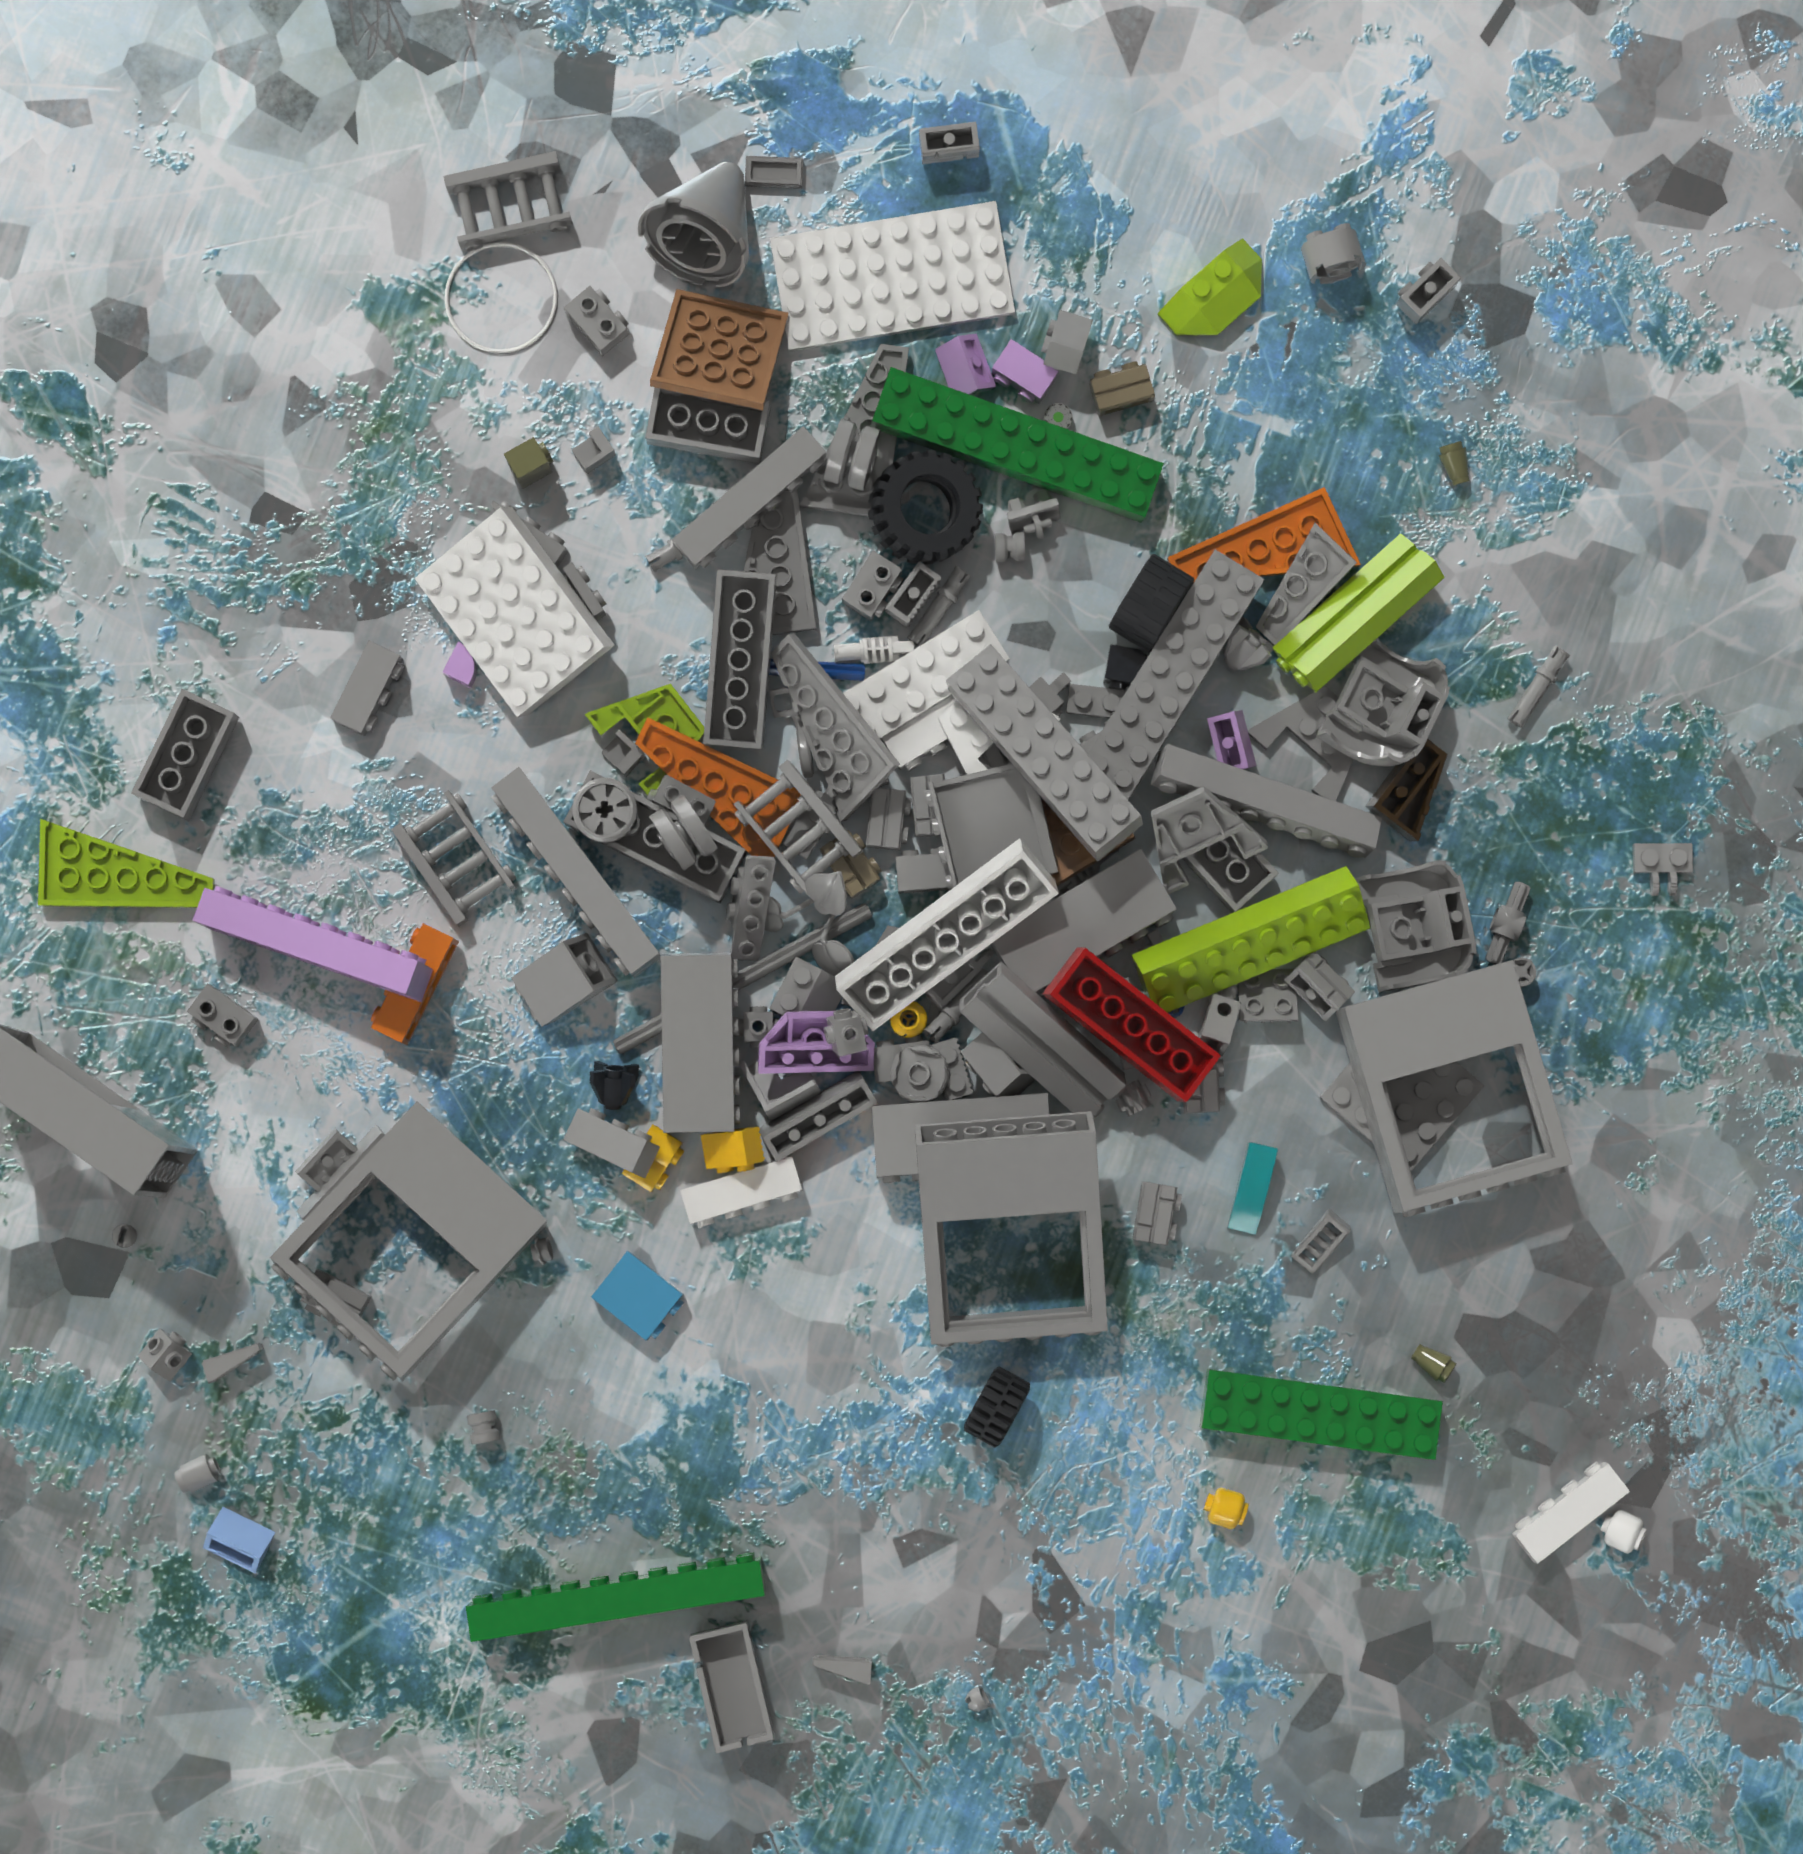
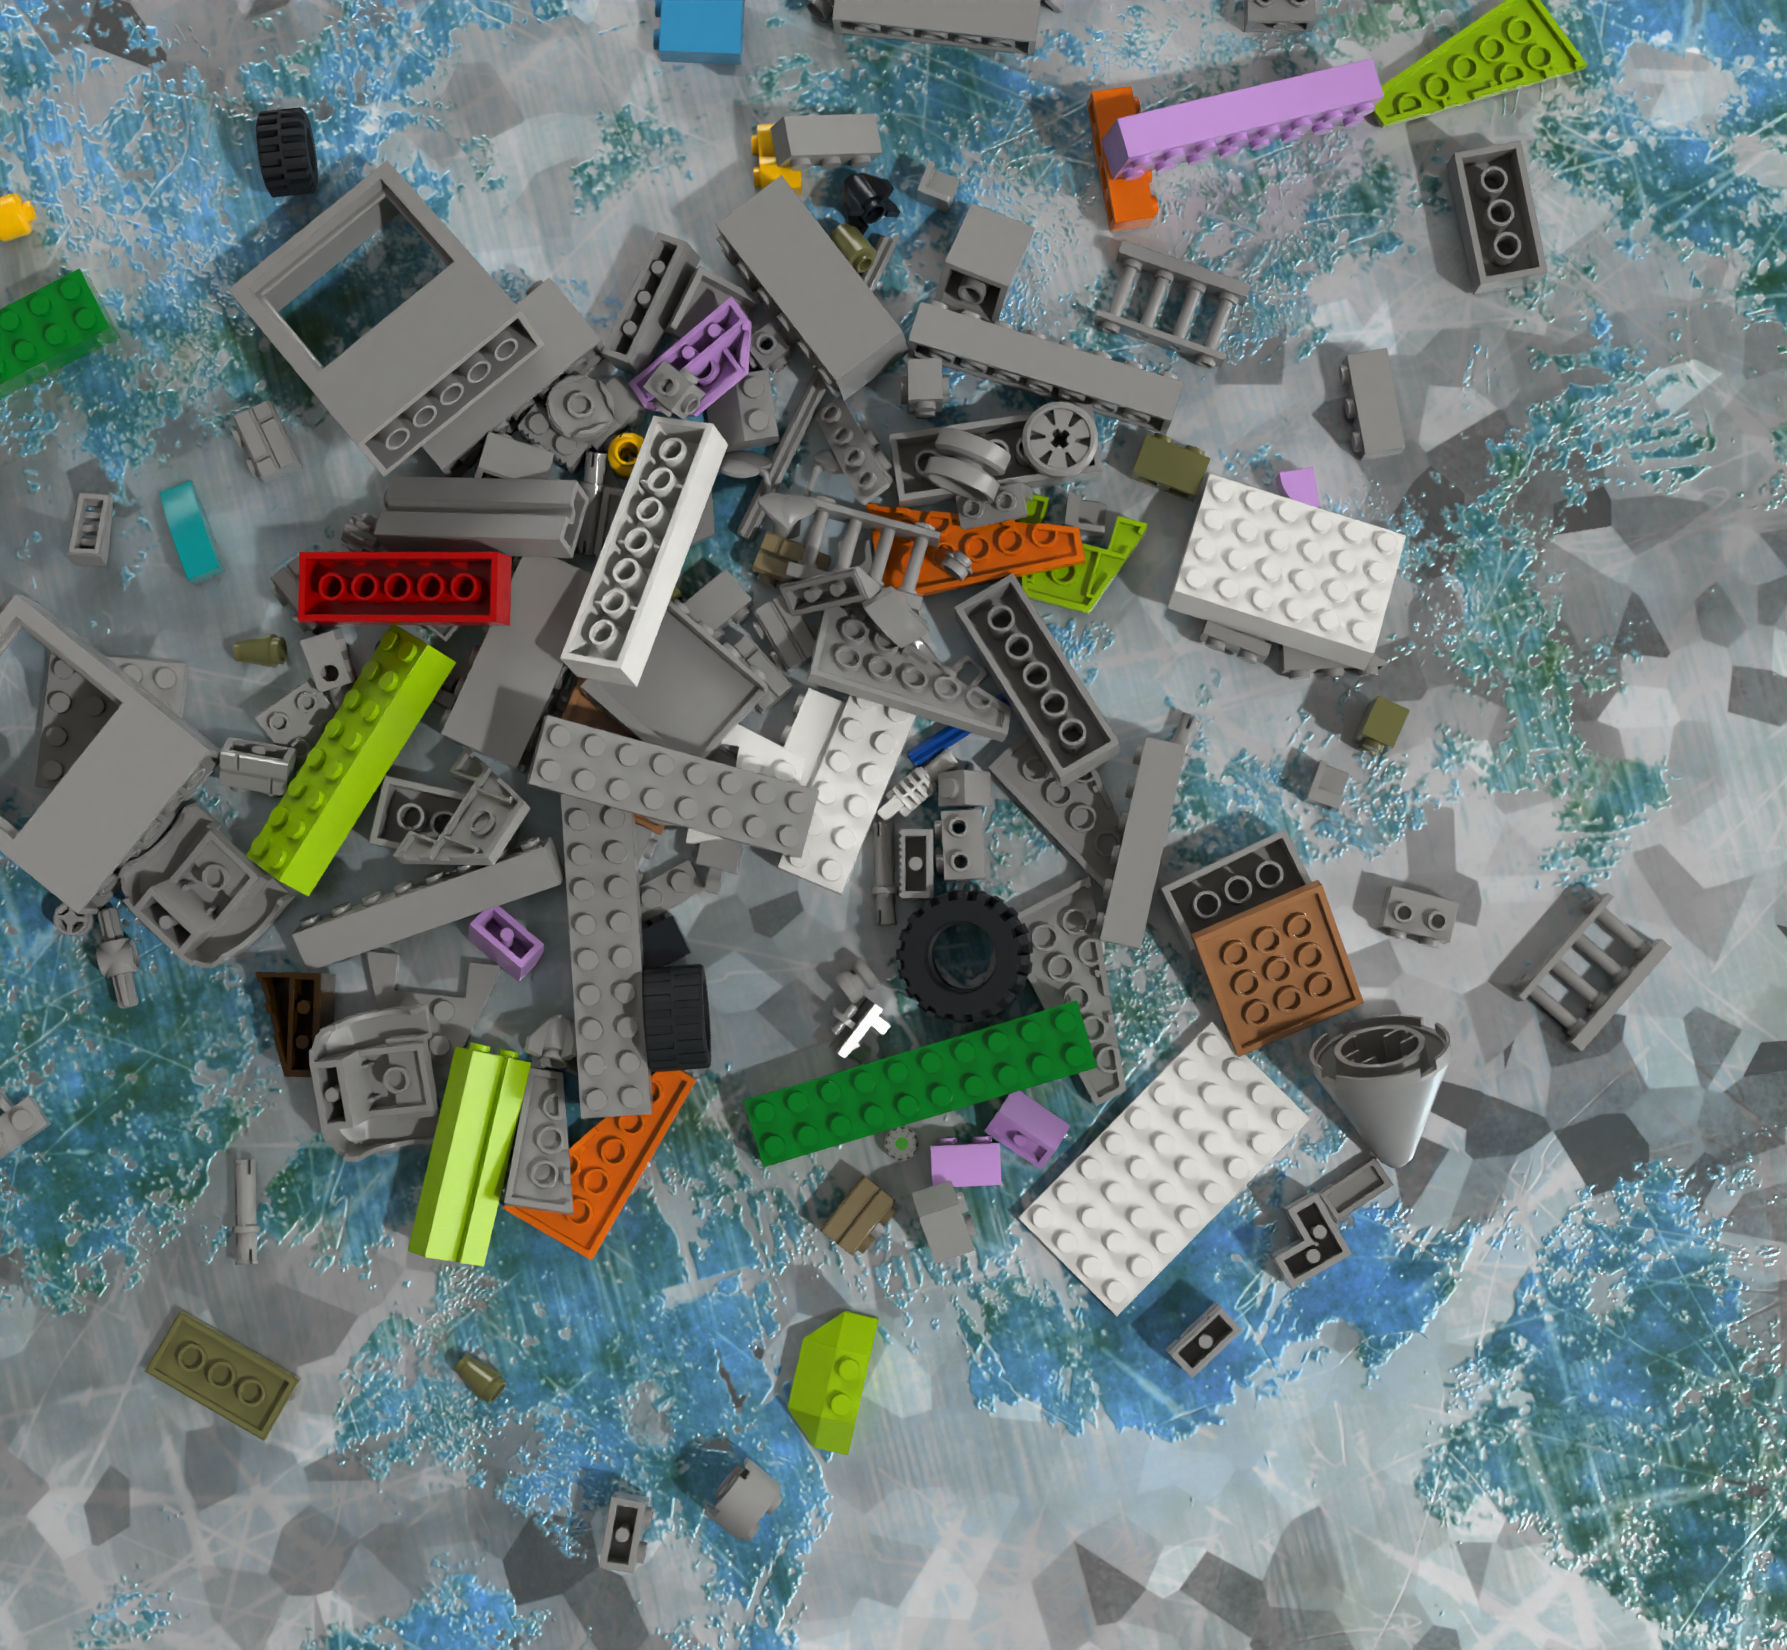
camera: 150 degrees right, 0 degrees up
white piece [445,242,558,353] -> none
white brick [680,1156,803,1228] -> none
yellow brick [700,1127,765,1173] -> none
light grey wheel [824,418,880,491] -> none
none -> olive tile [145,1310,301,1441]
none -> olive cone [233,634,287,668]
none -> light grey slope [778,566,881,617]
none -> olive brick [829,223,876,273]
none -> light grey slope [862,586,930,648]
none -> light grey brick [901,358,949,419]
none -> light grey panel [917,160,961,214]
none -> light grey brick [938,770,991,809]
none -> light grey plate [941,550,973,581]
none -> olive brick [1130,433,1211,502]
none -> light grey brick [1269,1191,1352,1289]

